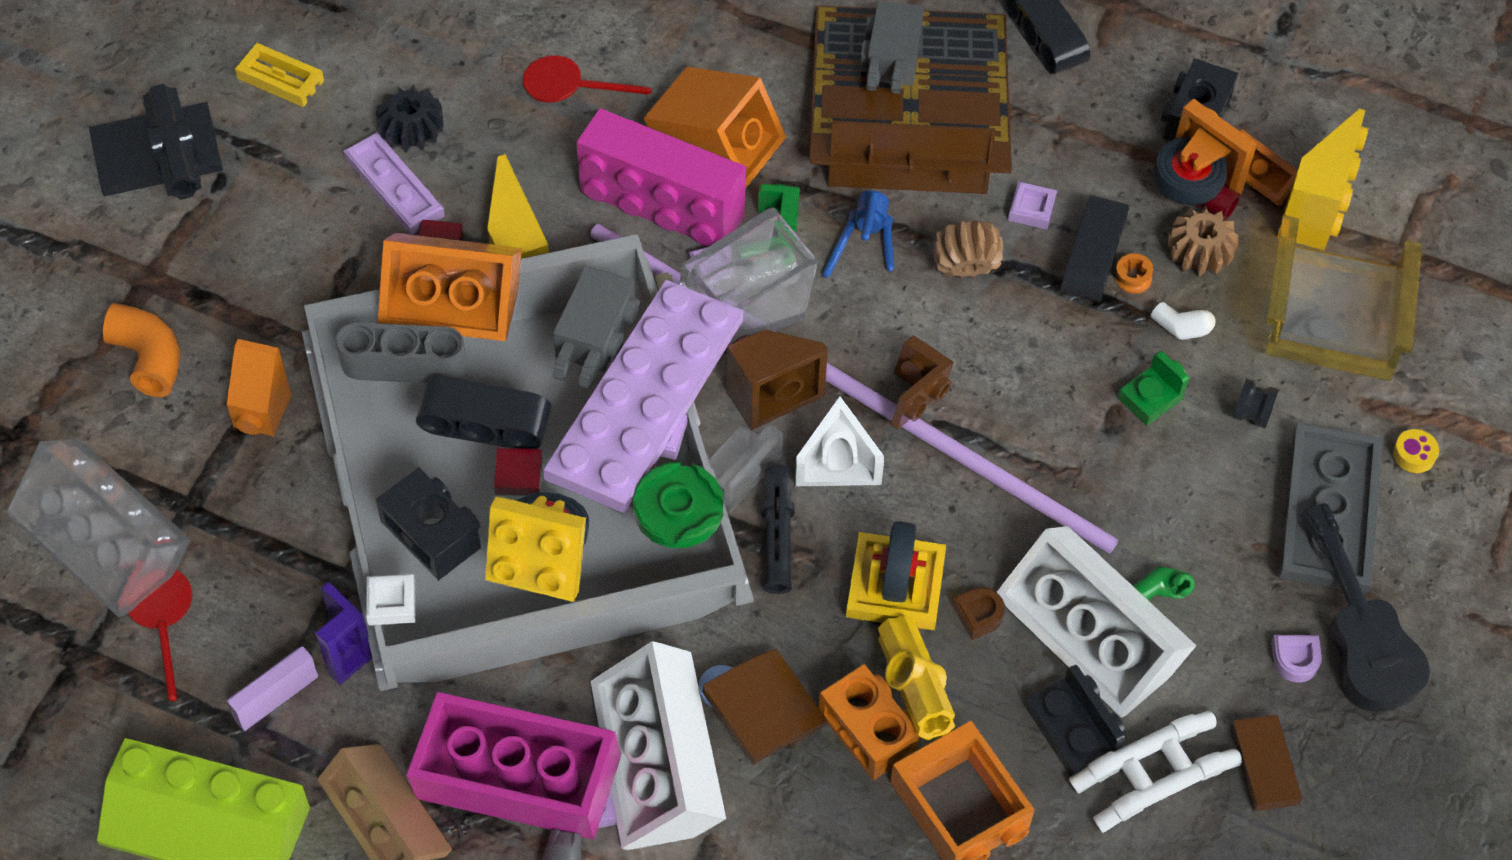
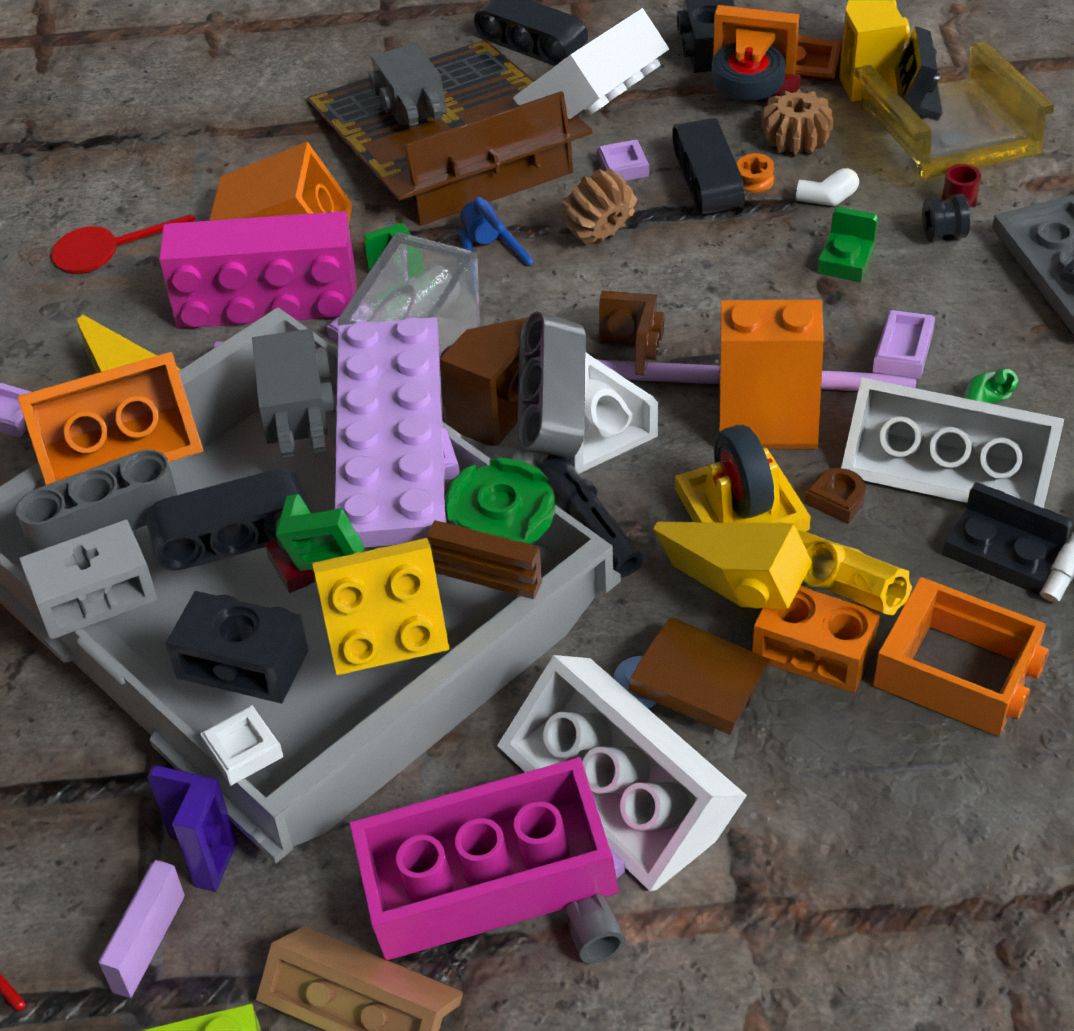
camera: 25 degrees left, 10 degrees down
none -> light grey brick [19,519,158,640]
none -> green bracket [276,494,364,571]
none -> reddish brown tile [426,520,542,599]
none -> white slope [513,8,669,119]
none -> dark grey beam [517,311,586,459]
none -> yellow slope [653,522,812,609]
none -> orange slope [719,300,824,449]
none -> lavender tile [873,310,935,379]
none -> black bracket [894,26,943,121]
none -> dark red hose [942,164,981,208]

